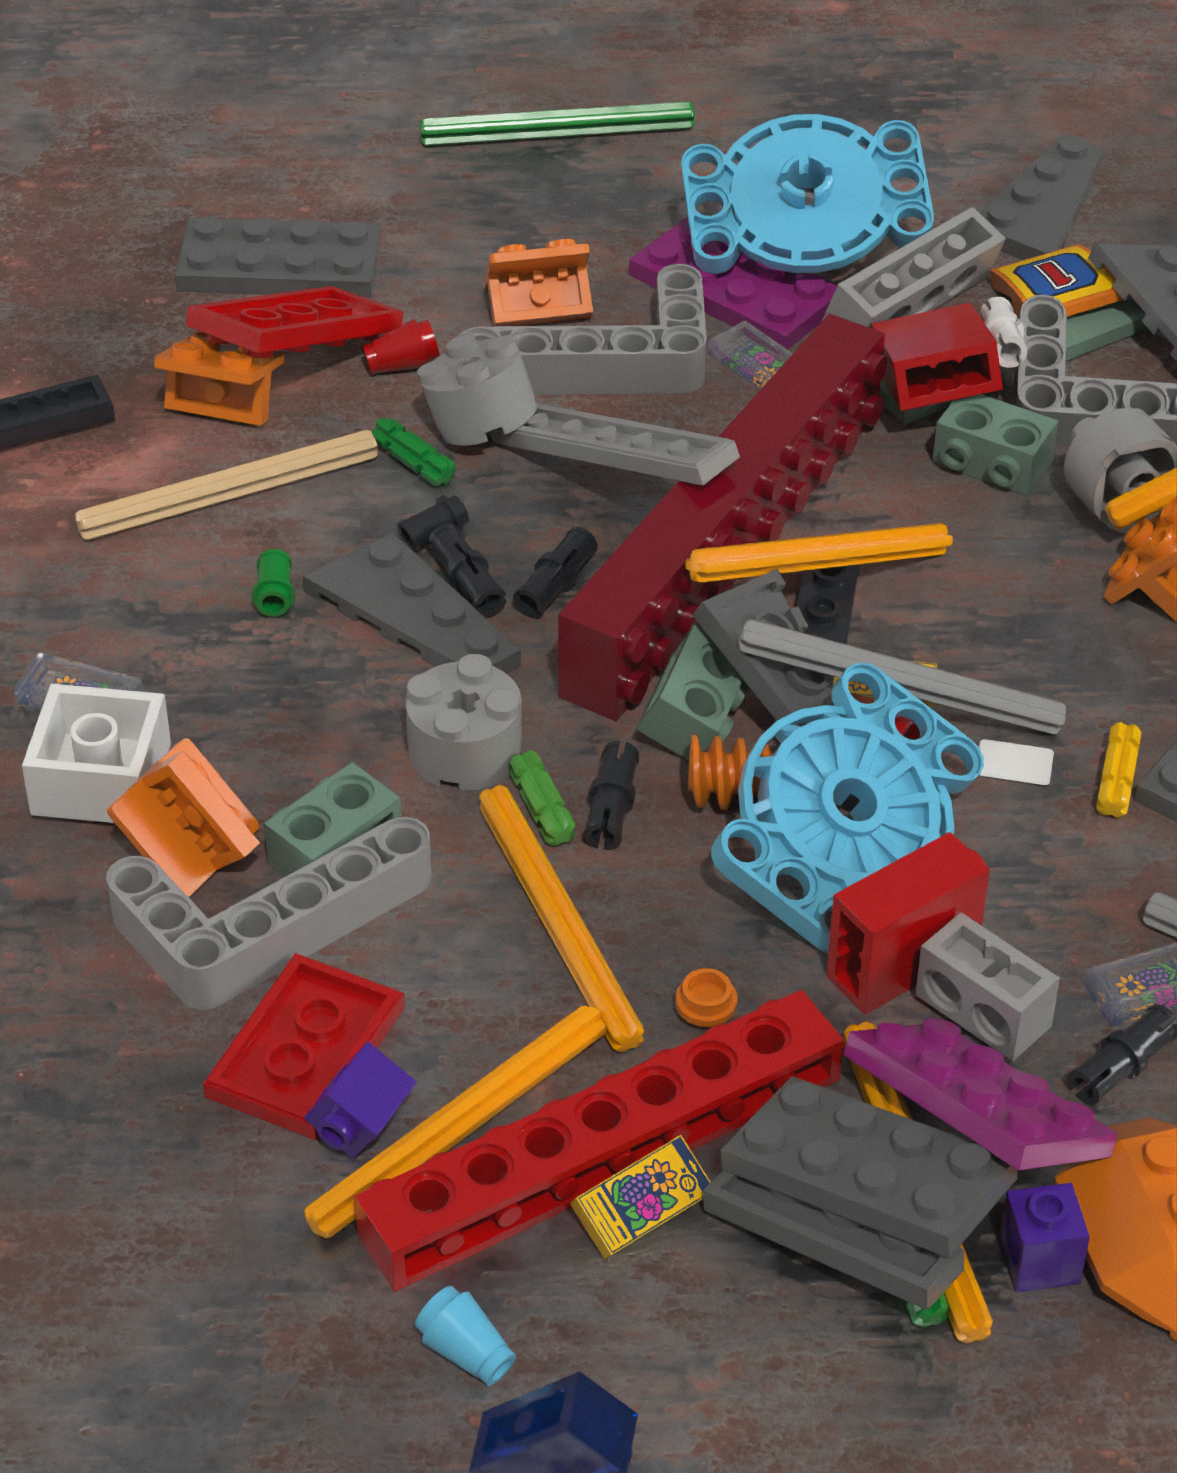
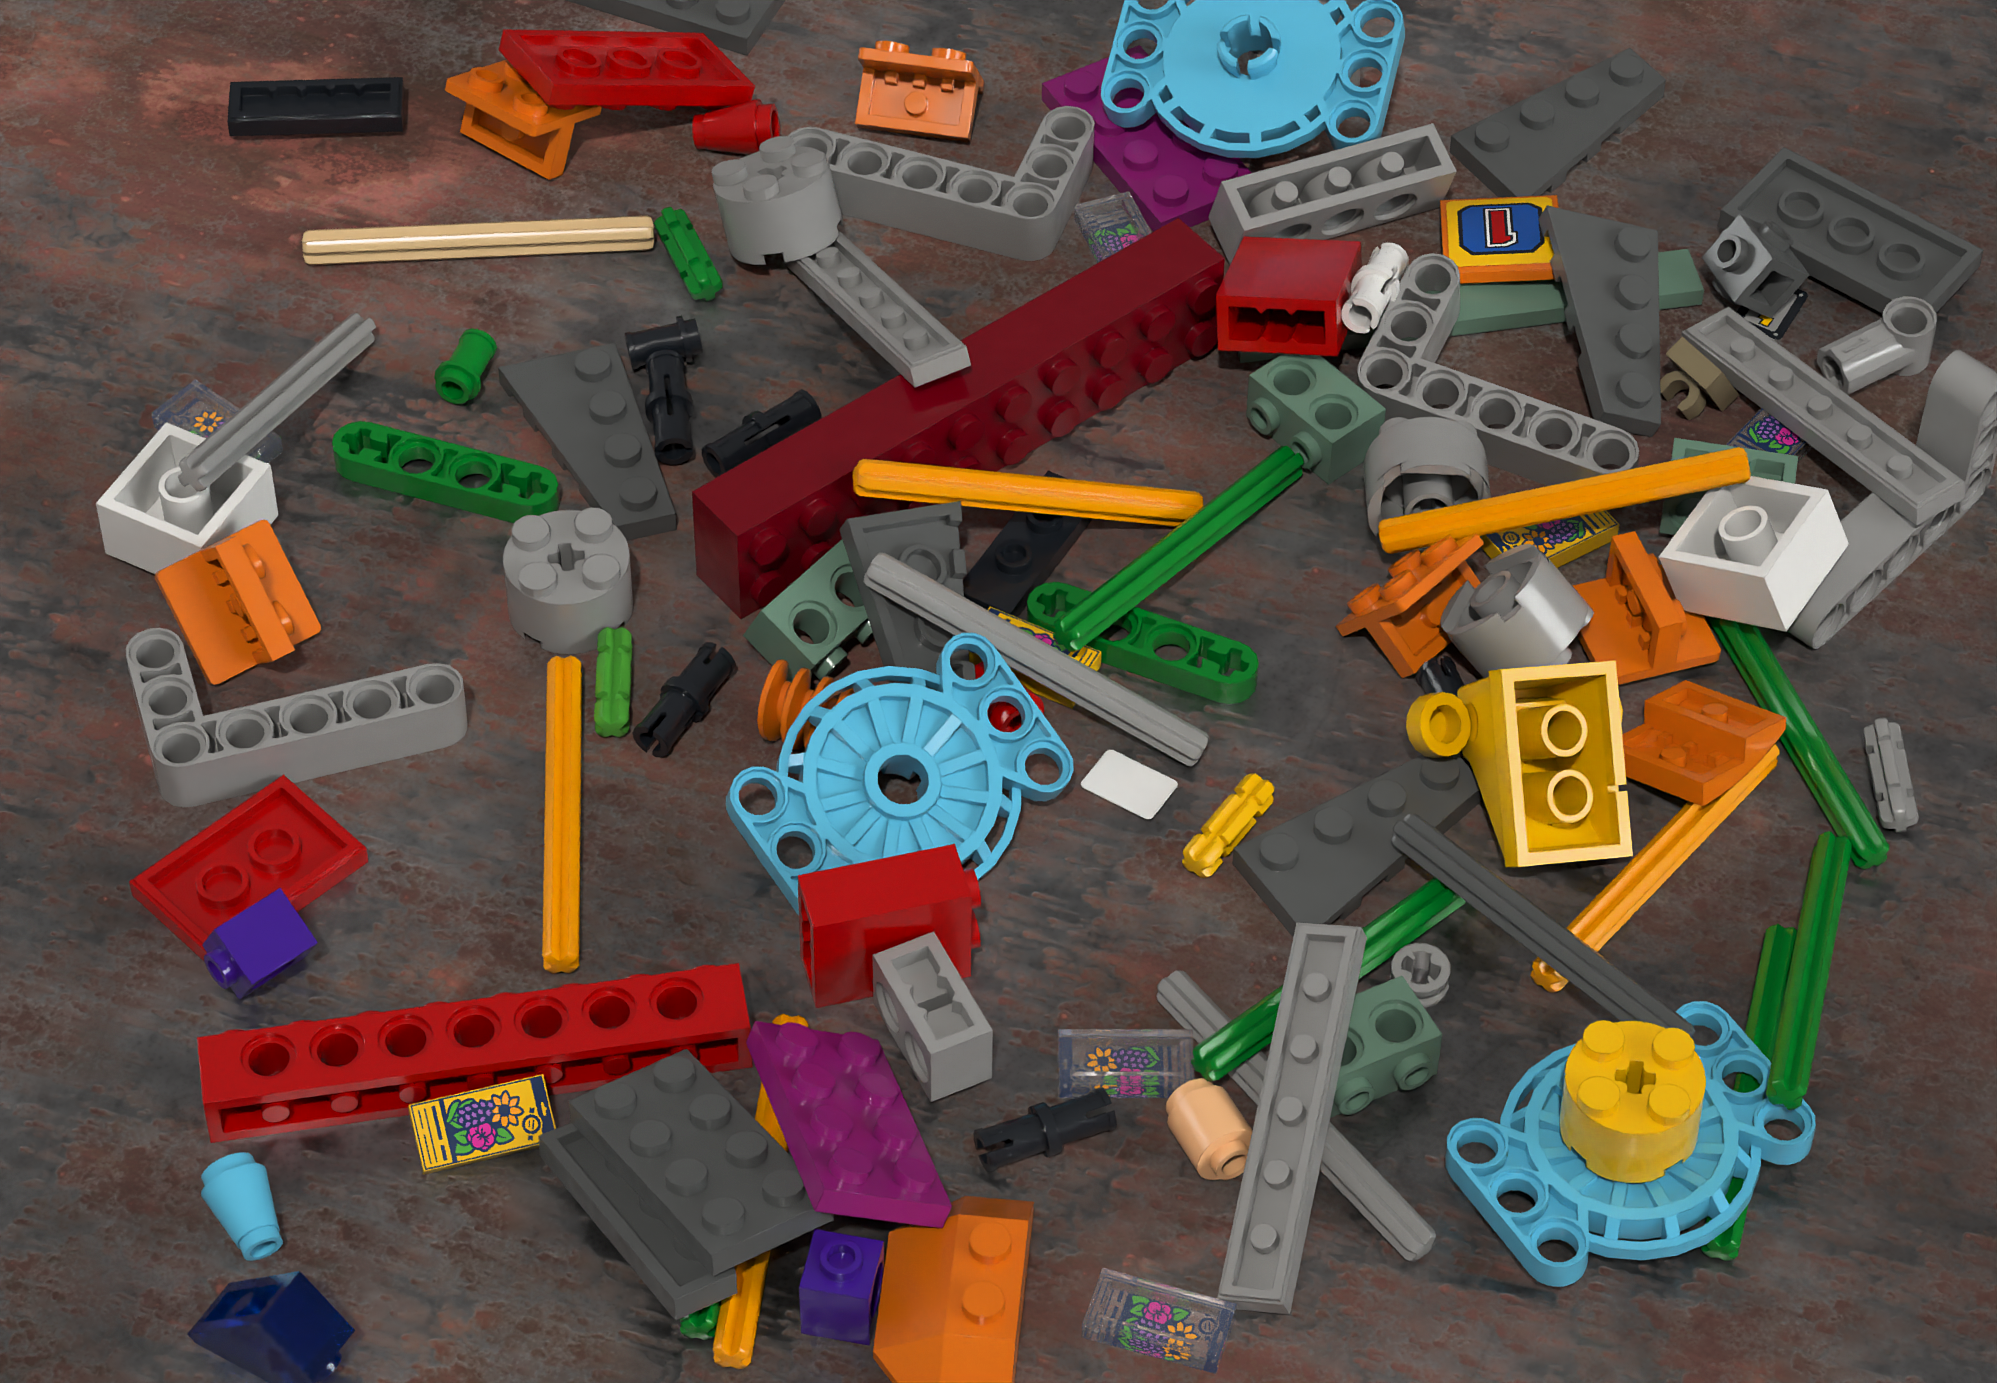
camera: 20 degrees right, 5 degrees up
sand green brick [264,762,402,877] -> none
light orange axle [304,1005,607,1239] -> none
orange plate [675,968,738,1027] -> none
none -> light grey axle [178,313,376,491]
none -> green beam [332,421,560,523]
none -> green beam [1027,582,1259,704]
none -> green axle [1053,446,1304,652]

